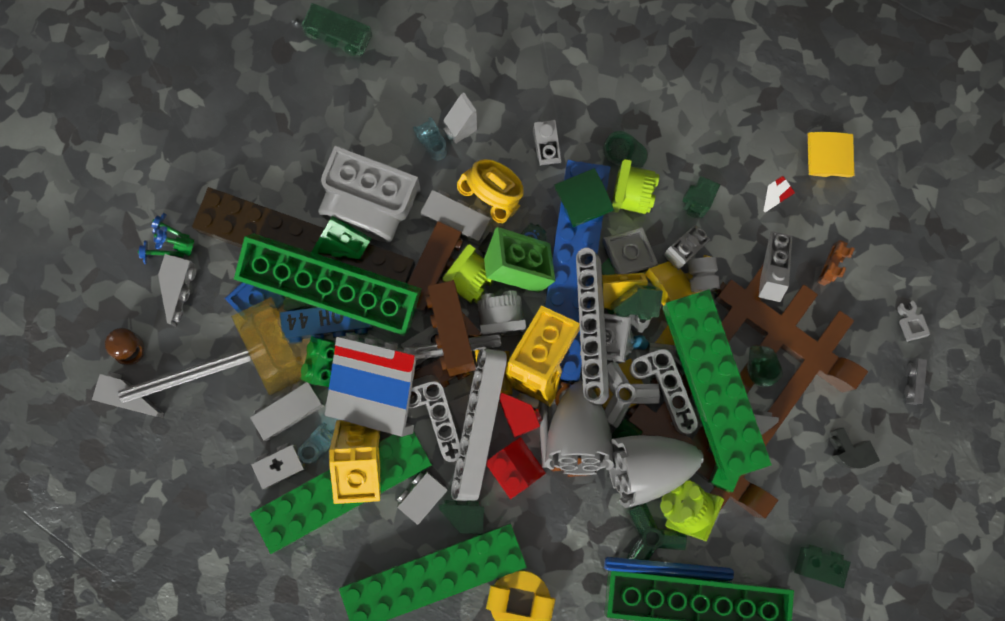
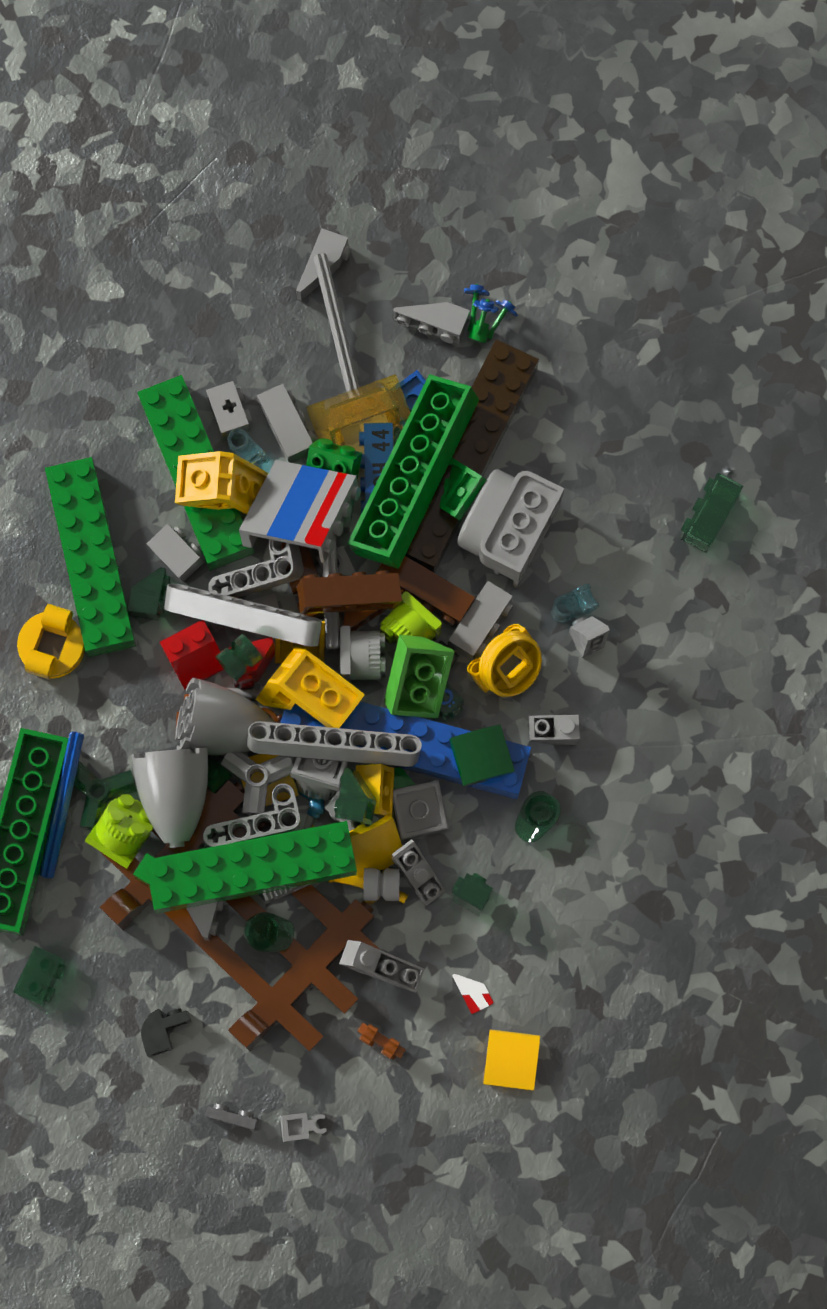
camera: 100 degrees right, 5 degrees down
reddish brown helmet [105,328,144,365] -> none
light grey tile [517,393,539,410] -> none
lime piece [611,159,660,214] -> none
none -> clear green wheel [215,634,263,681]

